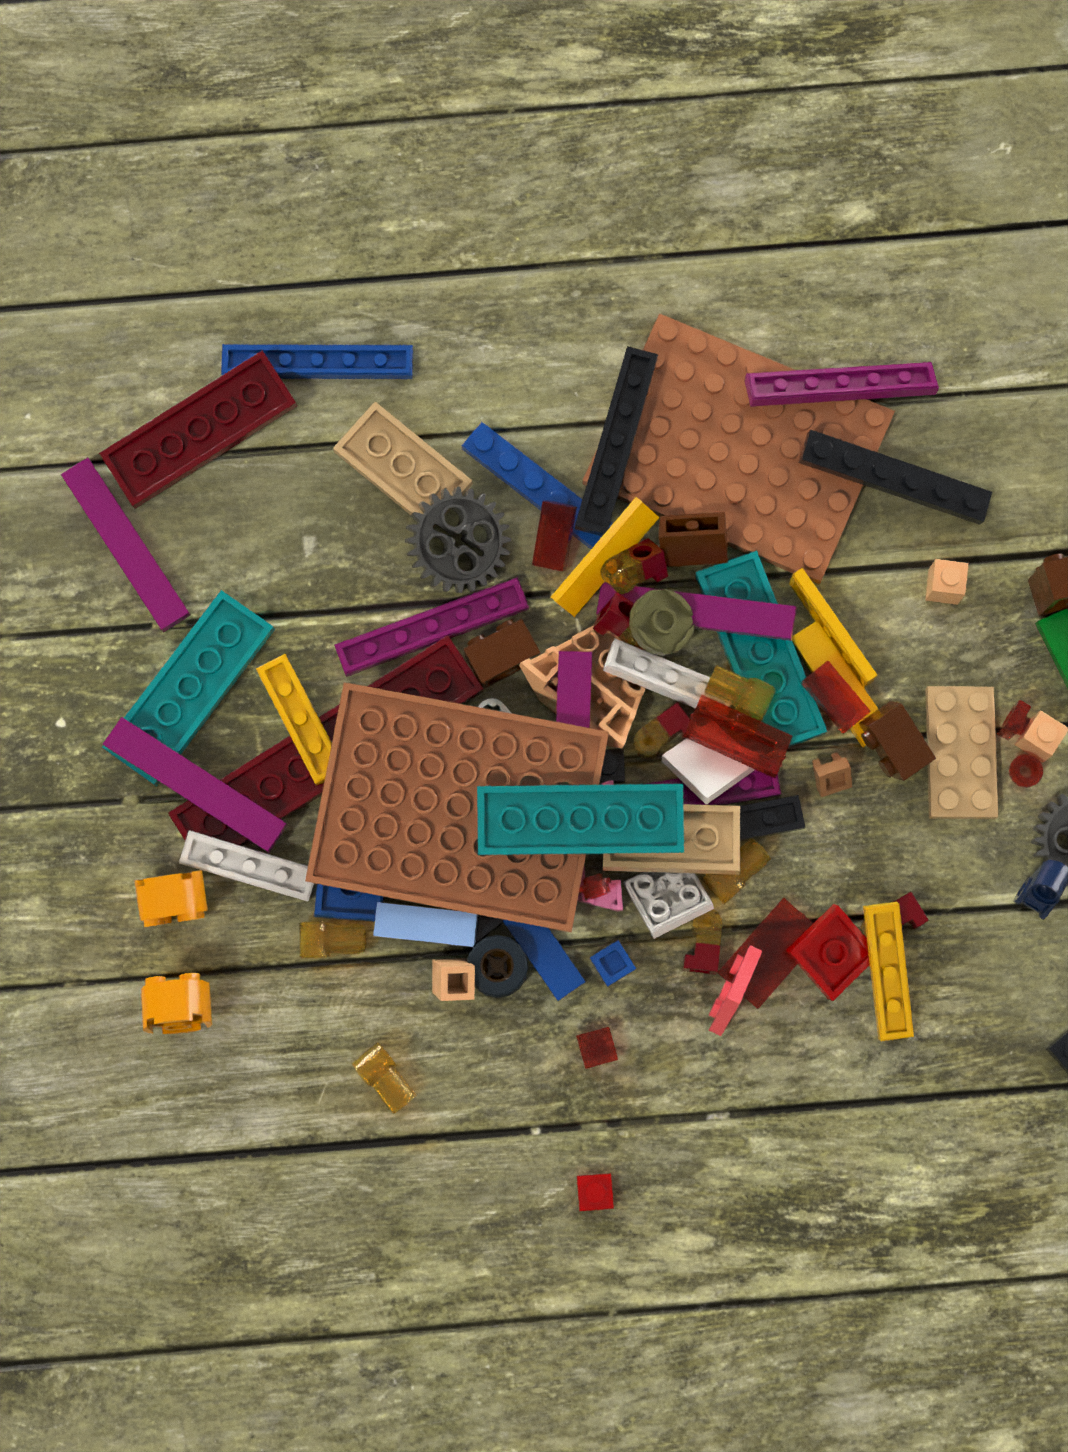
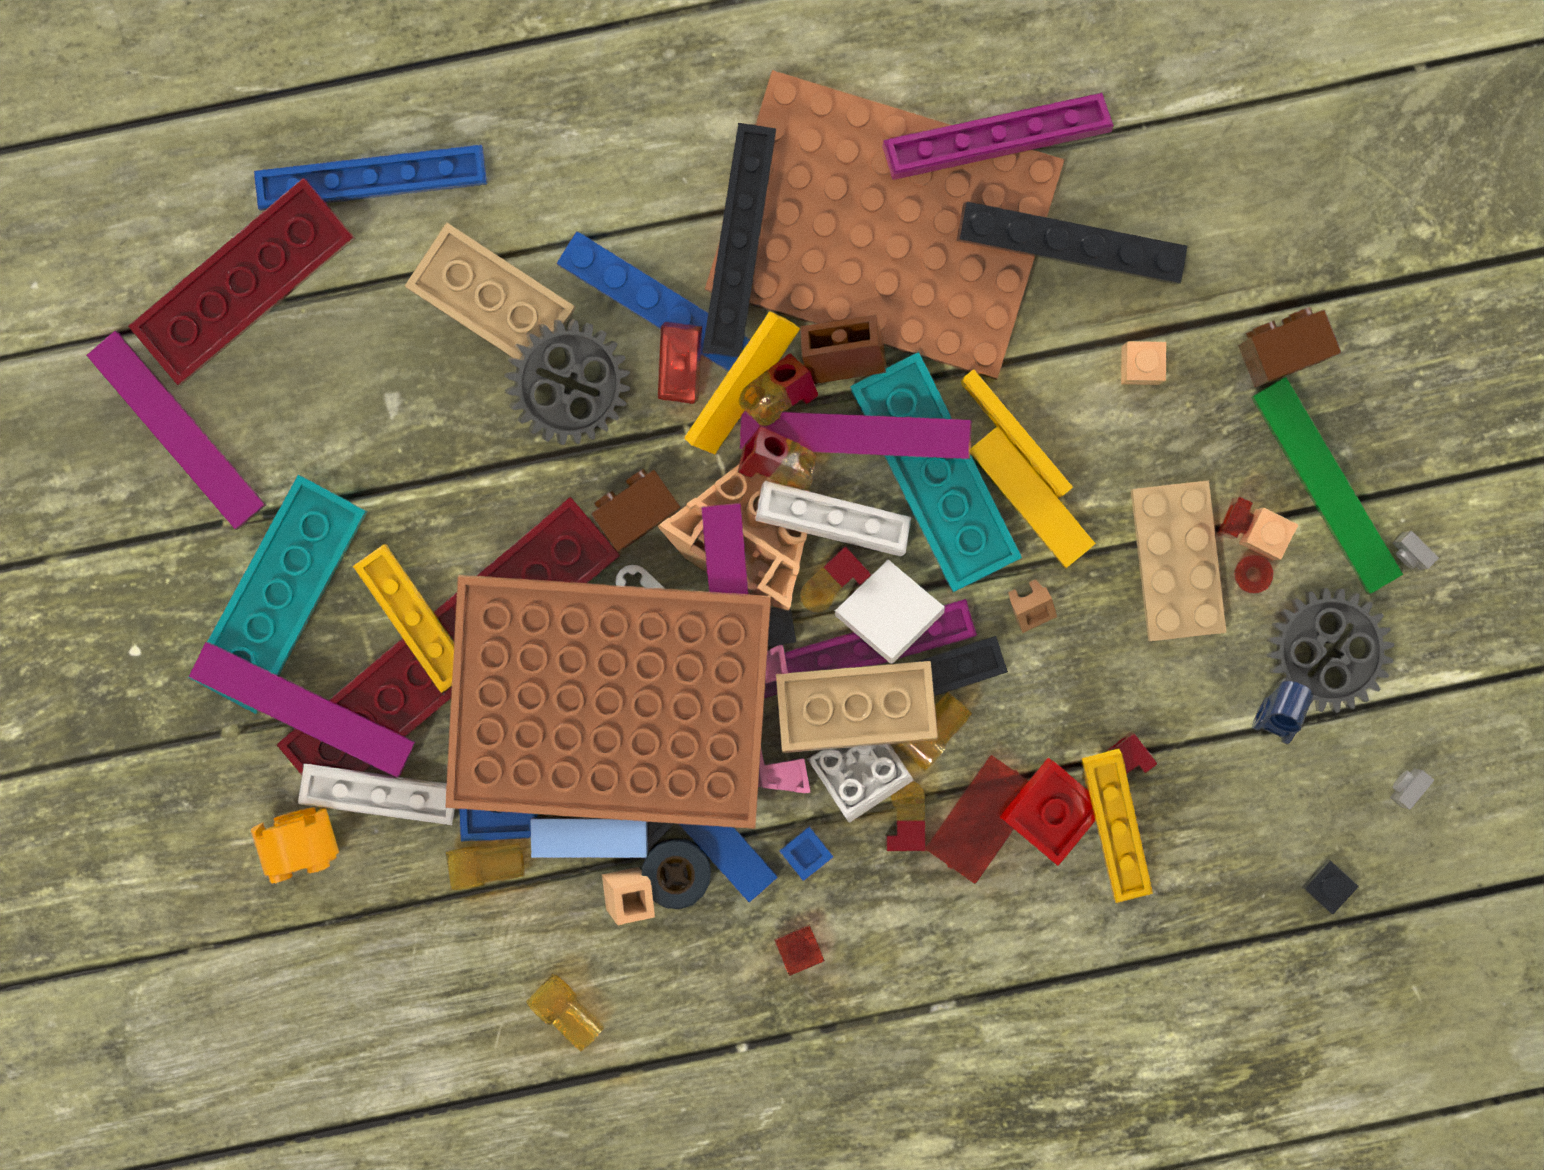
camera: 10 degrees left, 10 degrees up
light orange brick [141,973,212,1034] -> none
magenta tile [334,577,529,677] -> none
teal plate [477,784,684,855] -> none
red plate [577,1173,614,1211] -> none
clear red plate [579,873,612,900] -> none
olive tile [629,589,694,656] -> none
clear red piece [683,695,793,778] -> none
clear yellow piece [704,665,776,721] -> none
coral plate [709,945,762,1036] -> none
clear red plate [801,661,871,734] -> none
reddish brown brick [858,701,936,781] -> none

